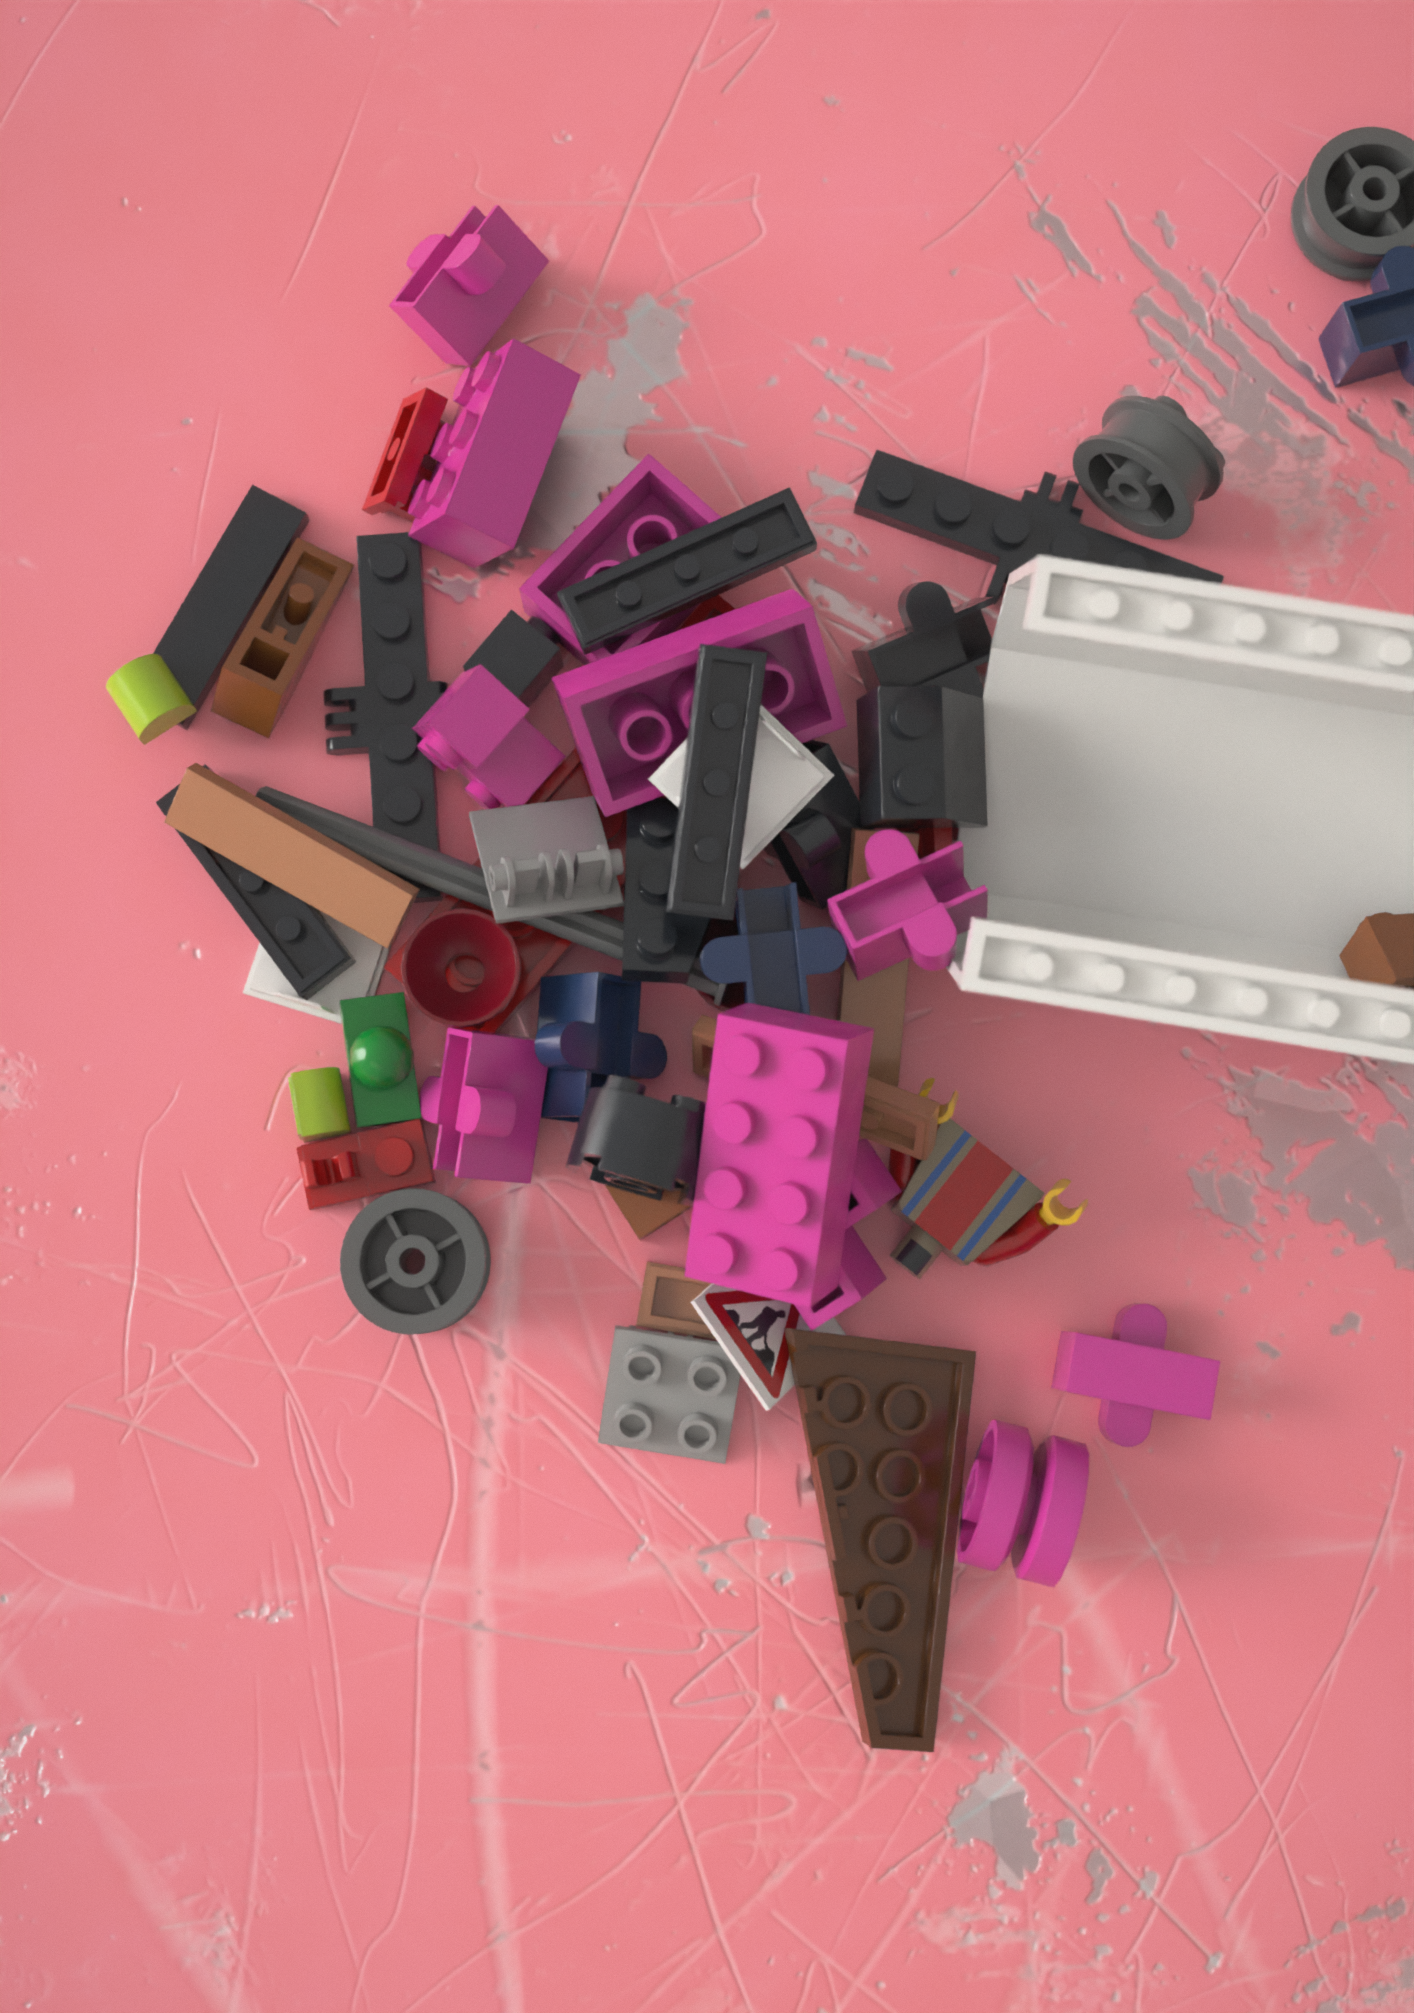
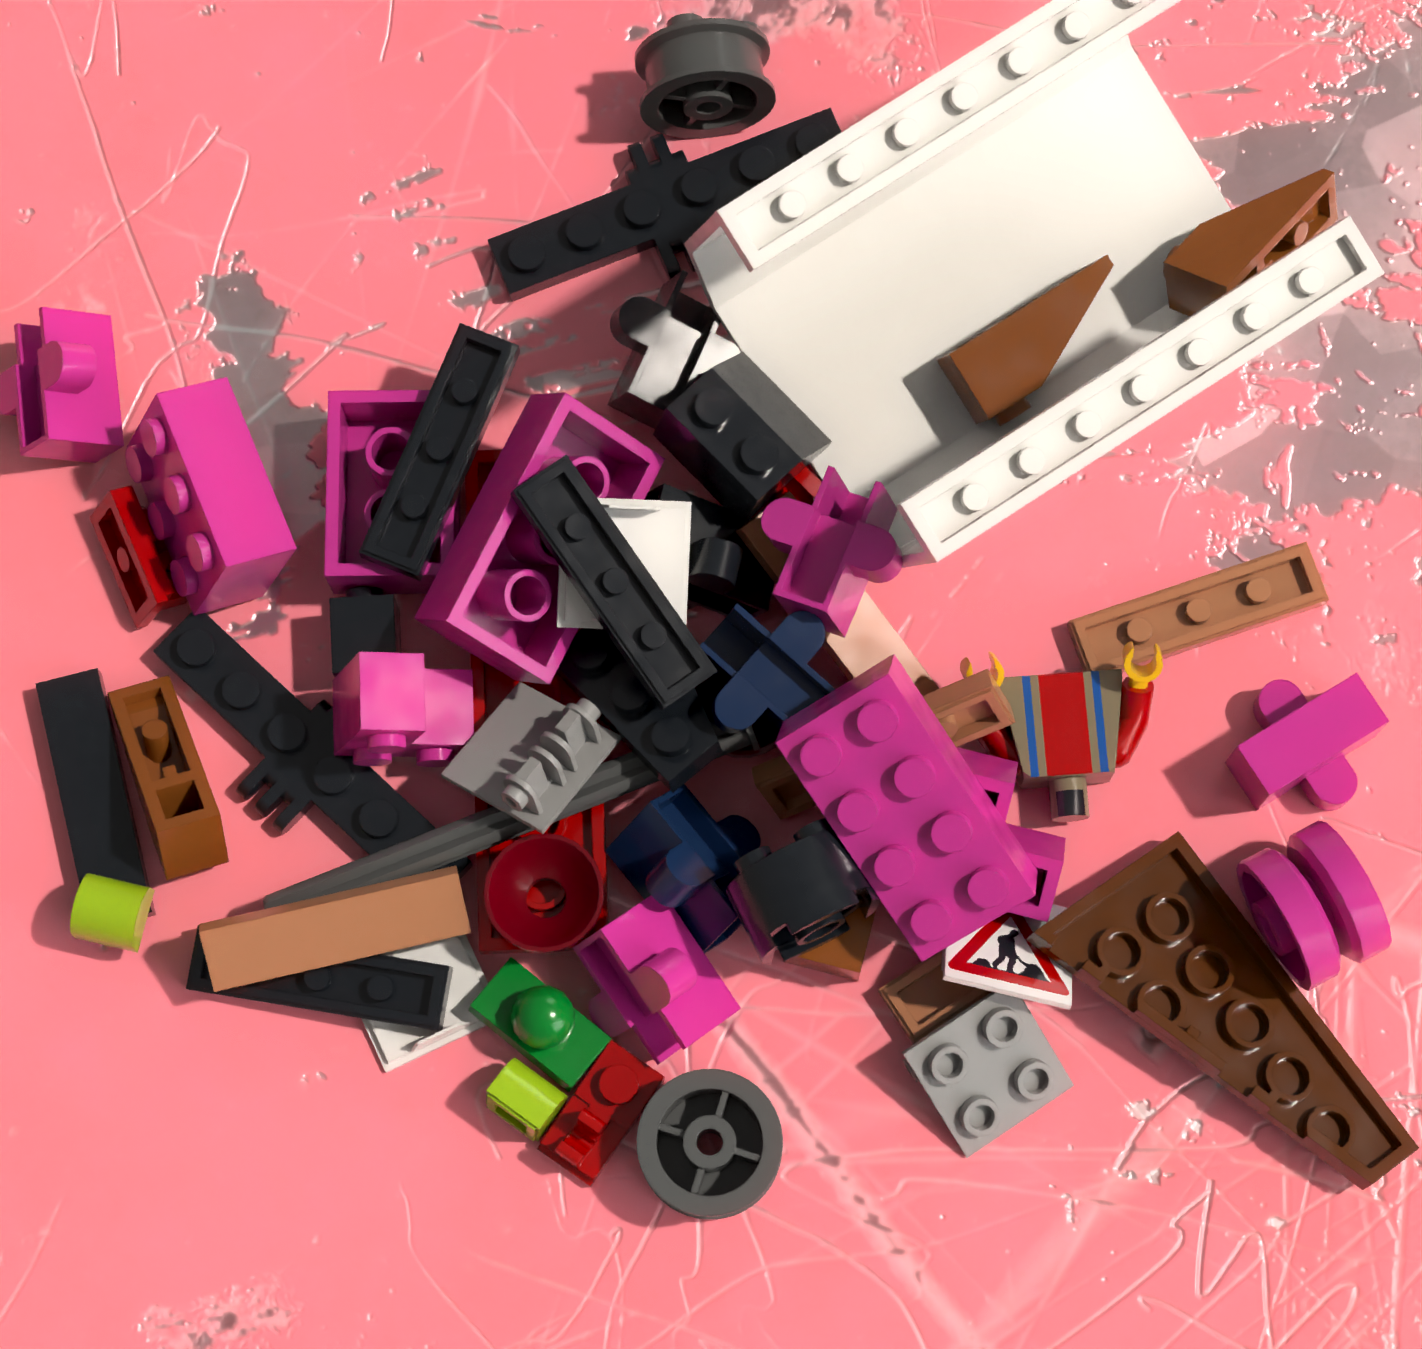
camera: 35 degrees left, 5 degrees down
none -> dark orange slope [937,255,1114,426]
none -> nougat tile [1067,541,1329,673]

